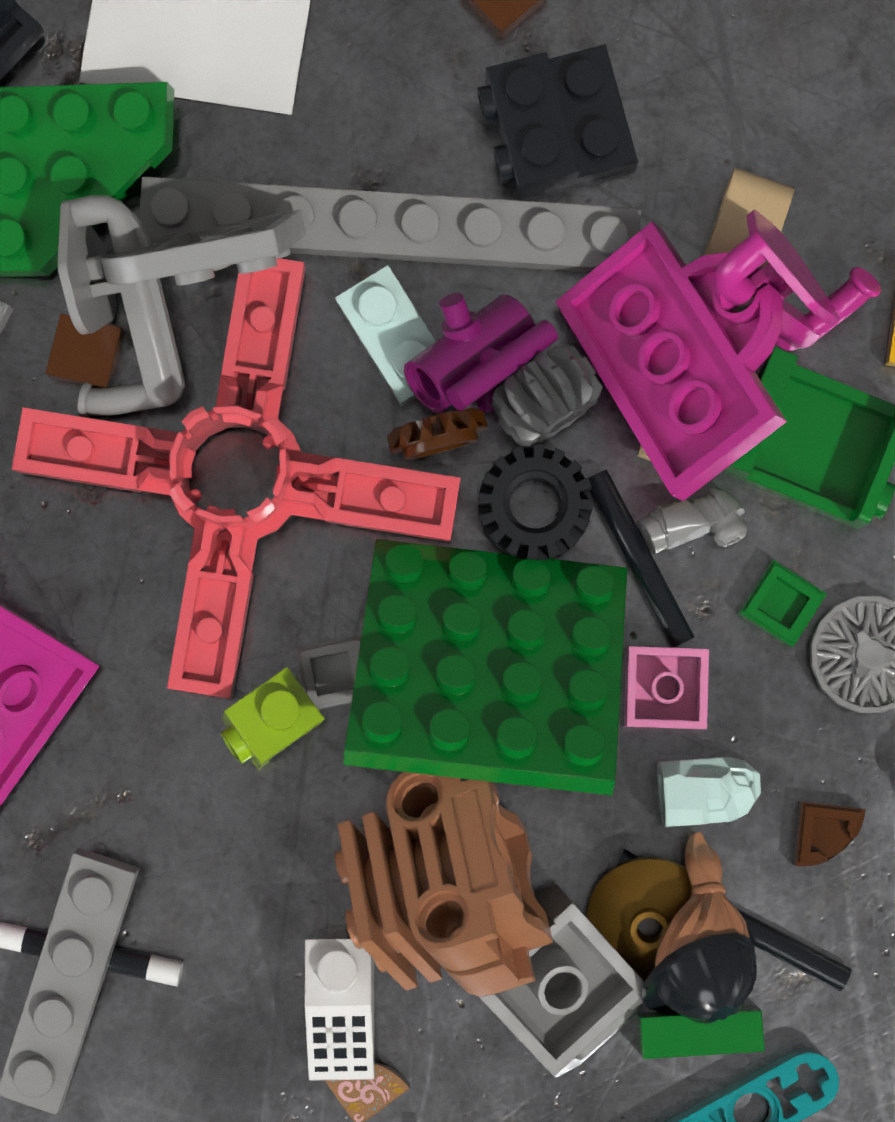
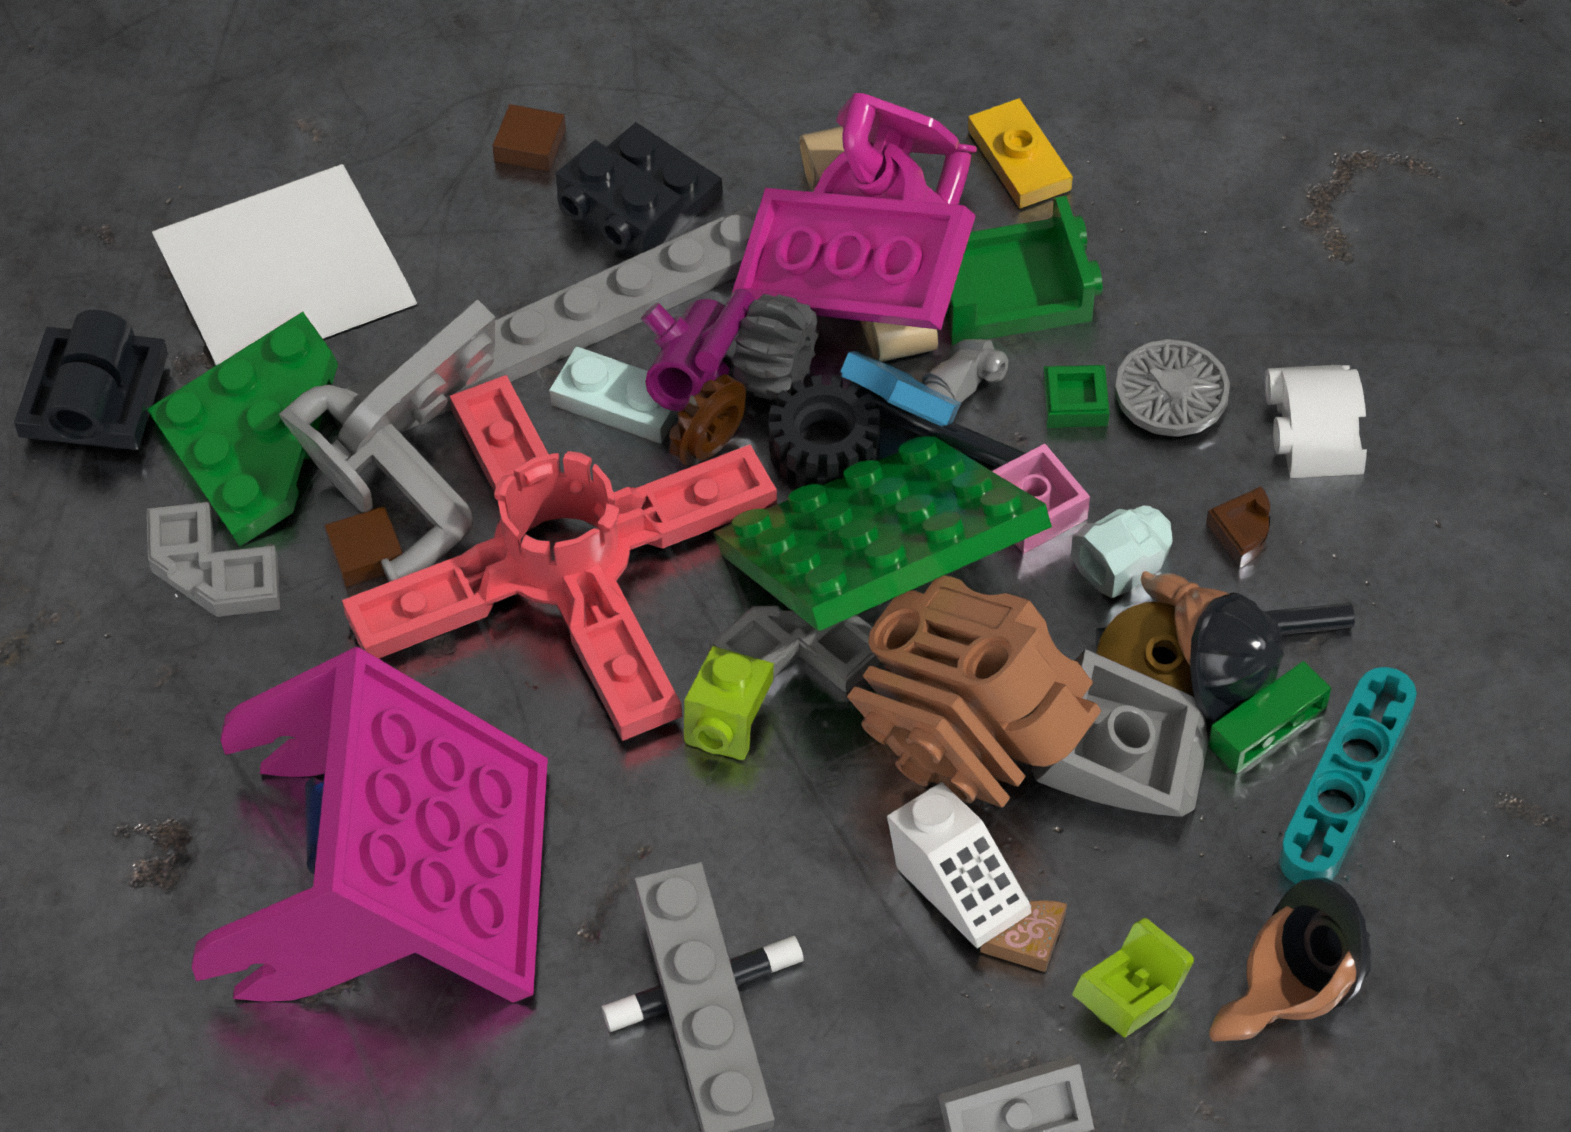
camera: 35 degrees left, 30 degrees down
none -> dark azure tile [840,351,961,427]

